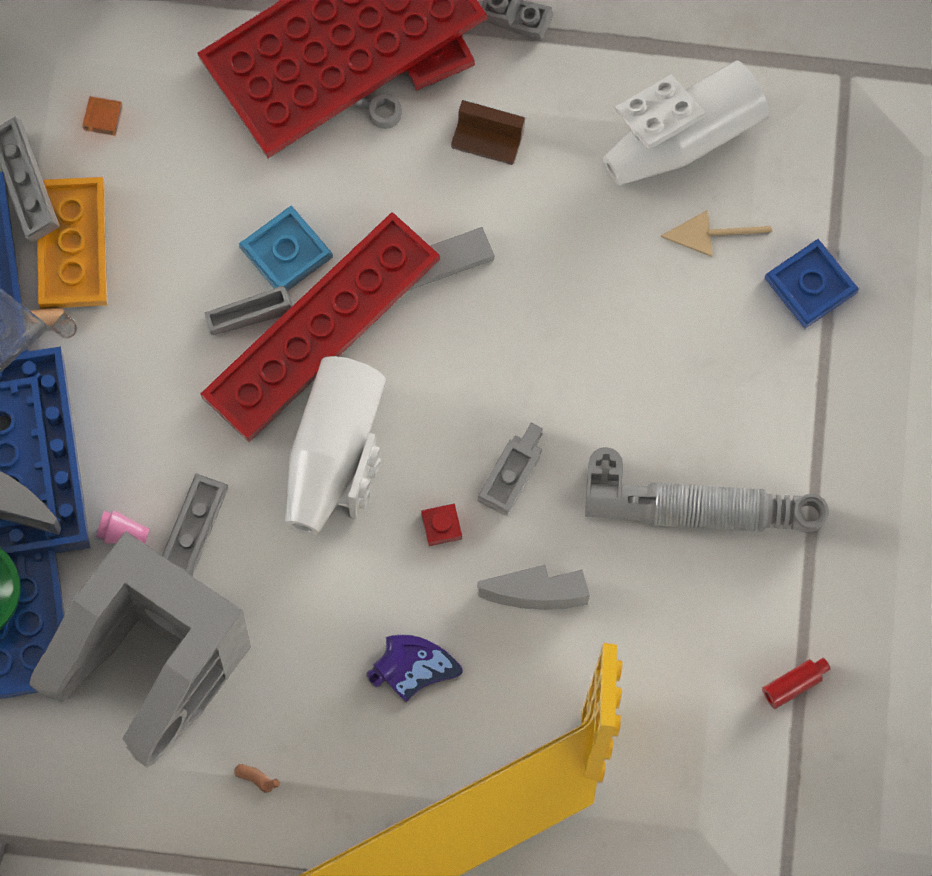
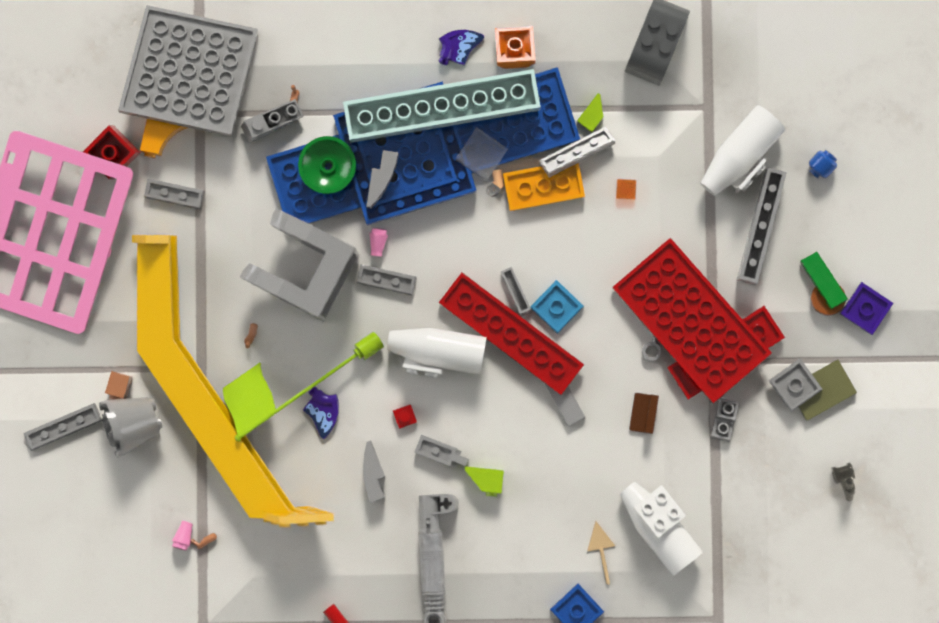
camera: 90 degrees right, 15 degrees up
none -> lime flag [223,332,384,442]
none -> lime slope [465,466,504,497]

